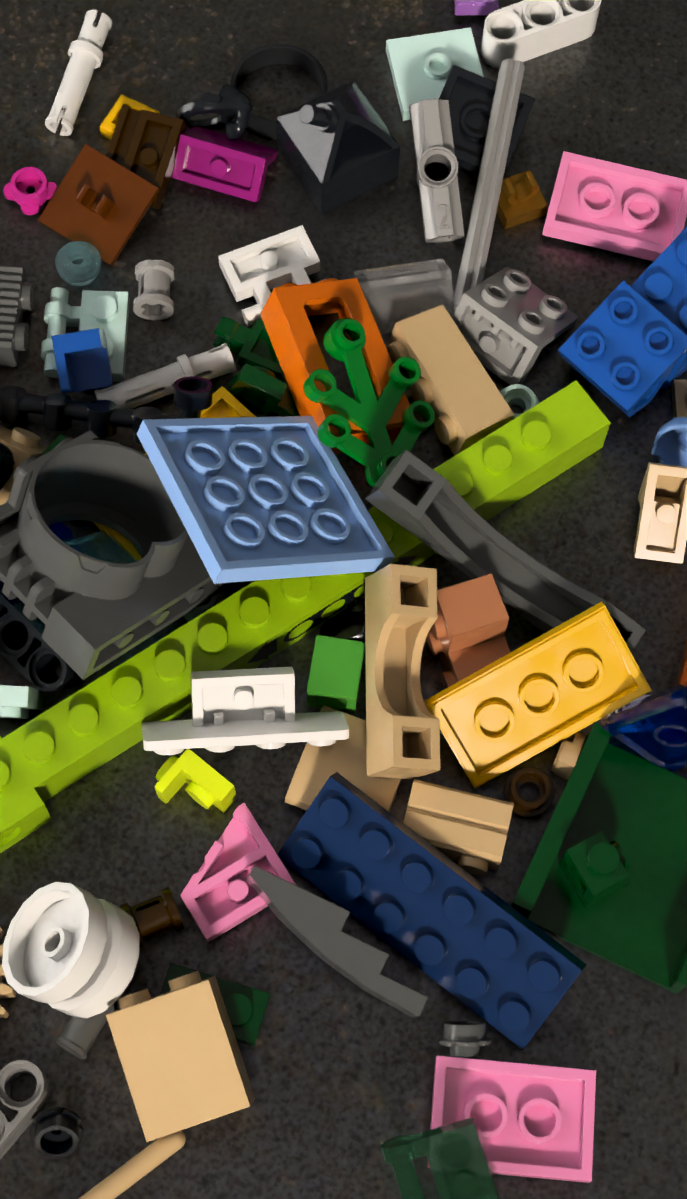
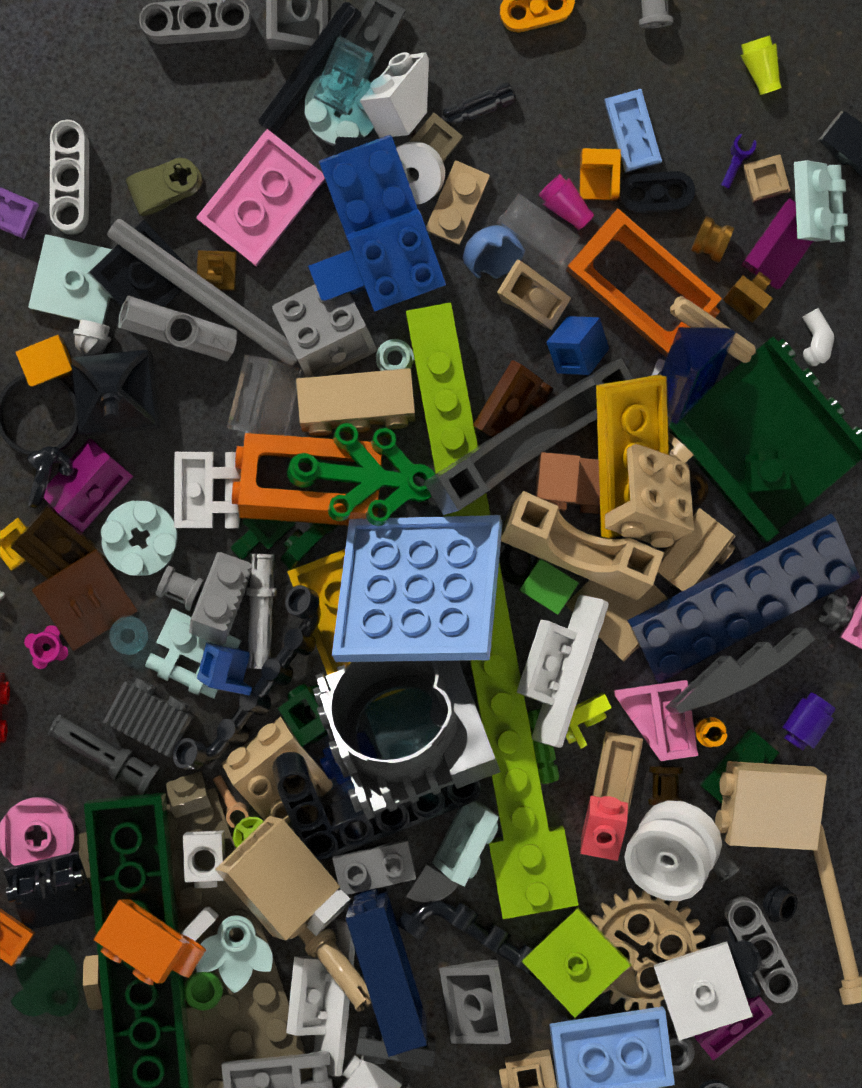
camera: 65 degrees left, 20 degrees up
none -> light orange panel [16,335,73,387]
none -> white plate [73,320,111,356]
none -> light aqua plate [101,501,178,576]
none -> olive piece [125,157,203,216]
none -> light grey brick [189,552,252,645]
none -> blue panel [308,250,366,301]
none -> reddish brown plate [472,360,554,438]
none -> bright green axle [527,709,559,784]
none -> blue panel [547,316,609,375]
none -> coral brick [580,796,628,861]
none -> tan tile [592,731,643,814]
none -> tan bracket [605,444,694,548]
none -> light orange pin [695,717,727,748]
none -> dark purple brick [782,692,836,751]

